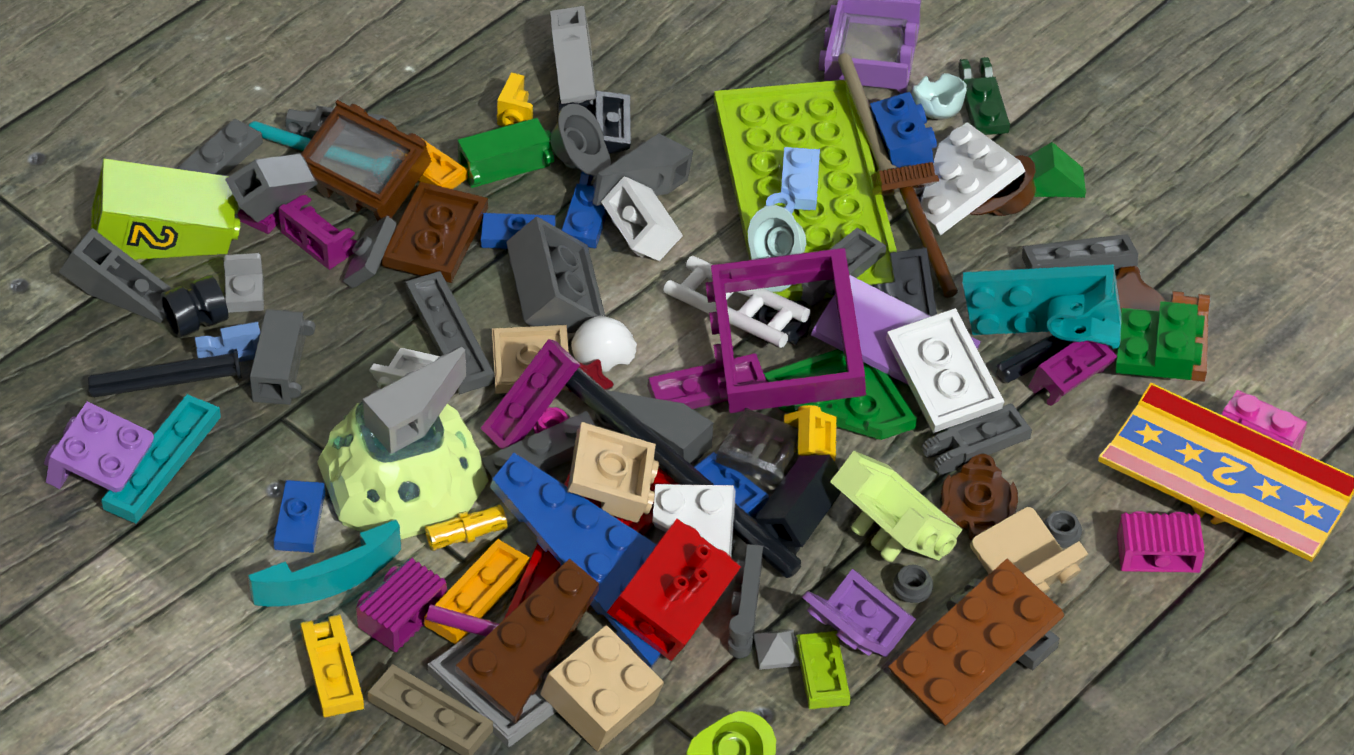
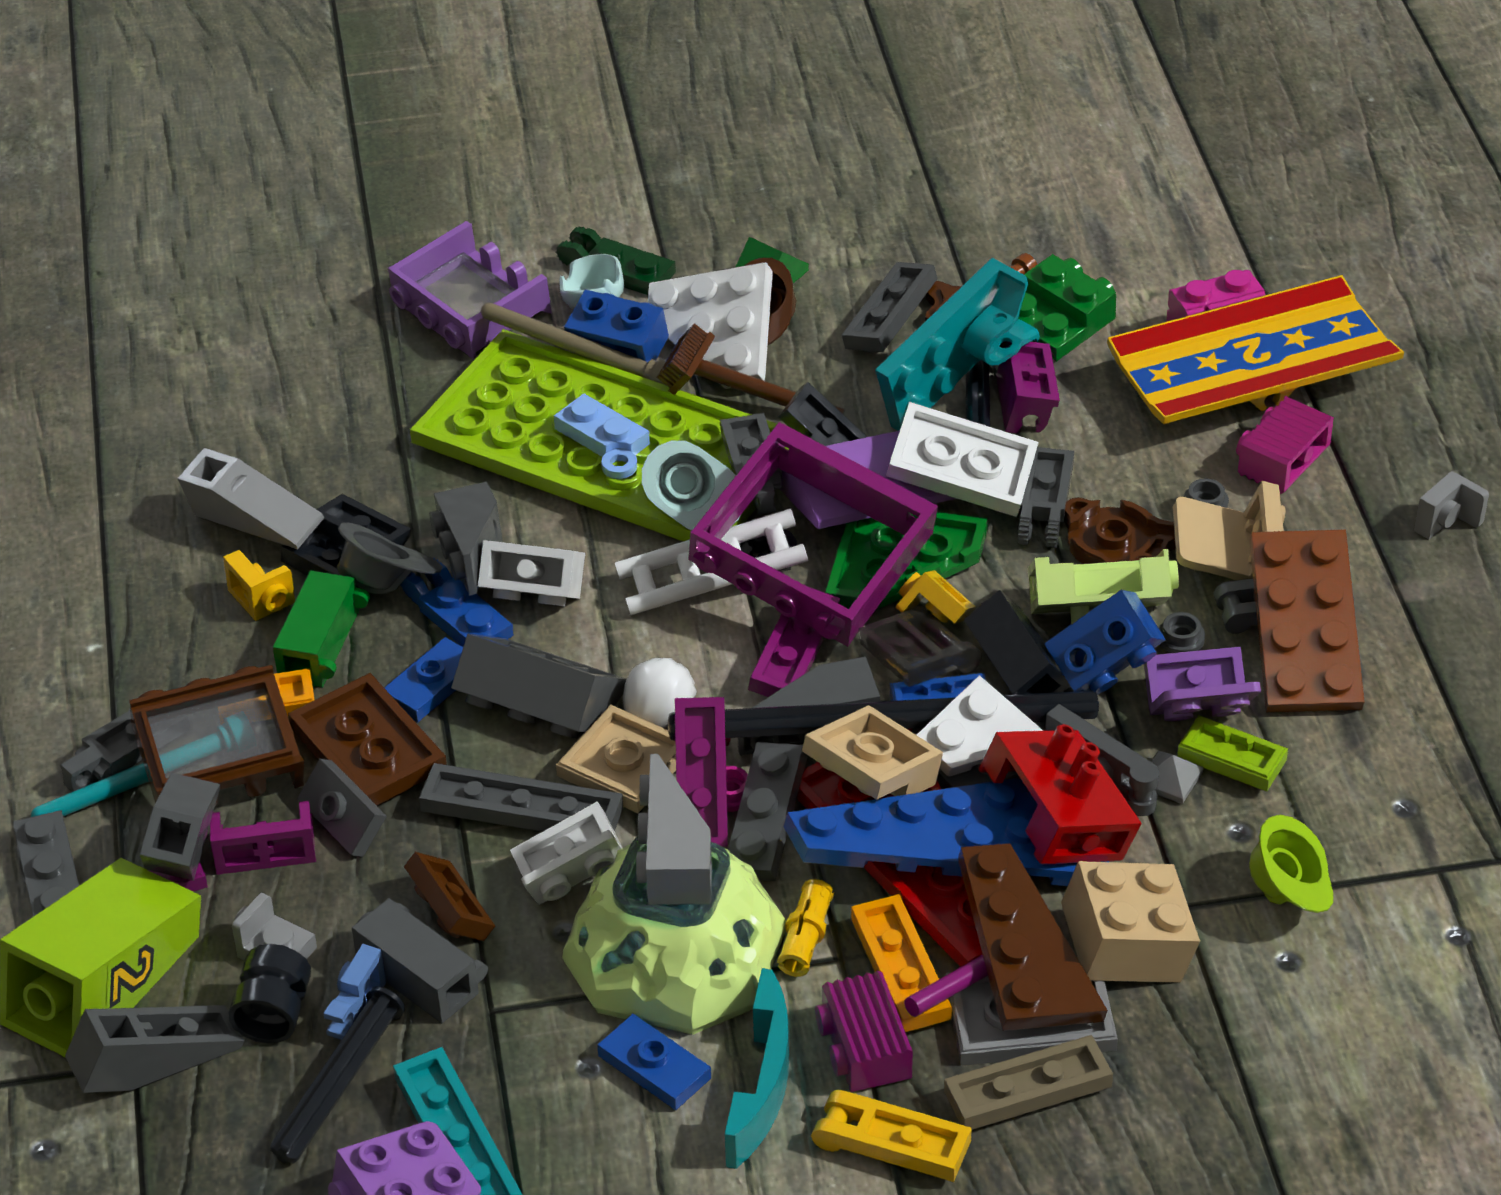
camera: 50 degrees left, 5 degrees down
none -> reddish brown plate [404,851,495,941]
none -> blue brick [1044,590,1166,695]
none -> light grey bracket [1414,471,1489,540]

